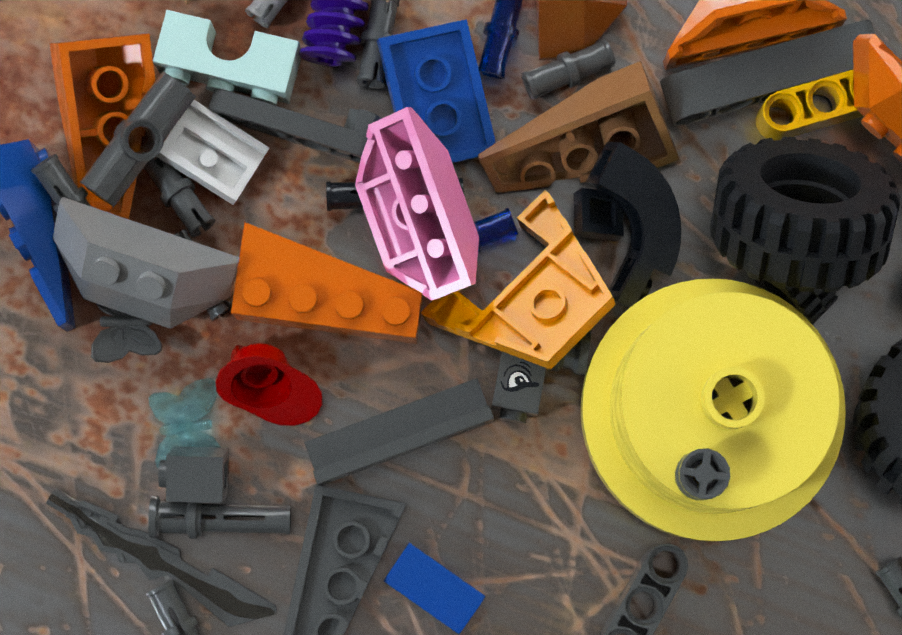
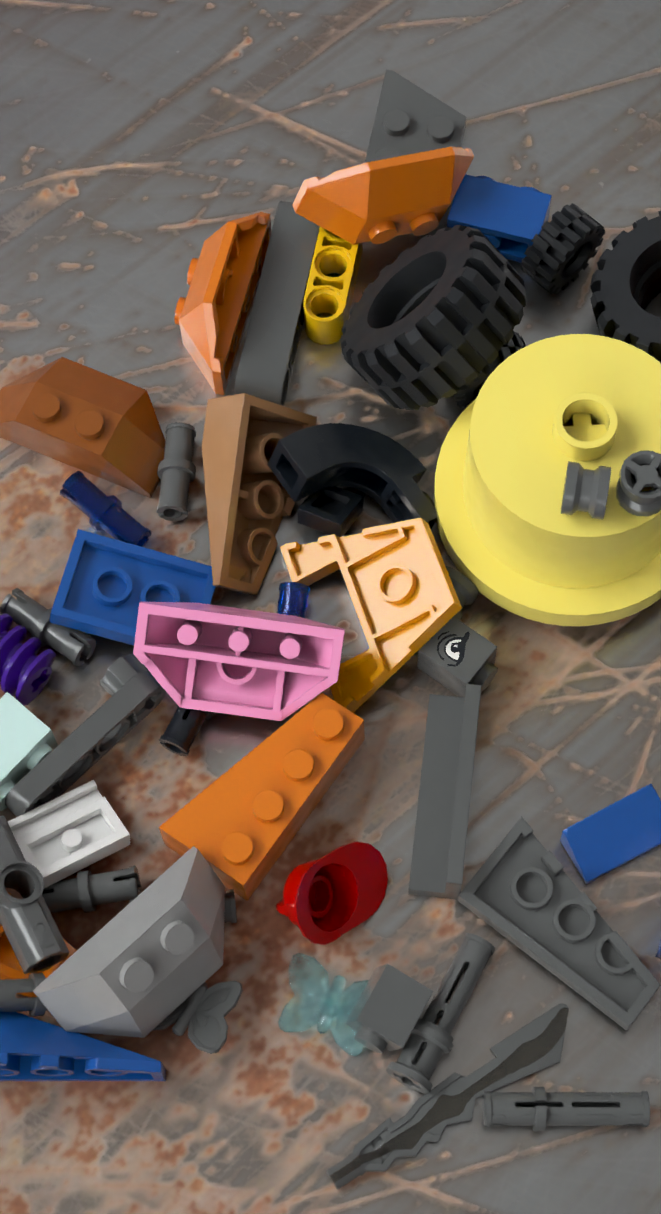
camera: 60 degrees left, 15 degrees down
none -> dark grey wheel [561,461,611,520]

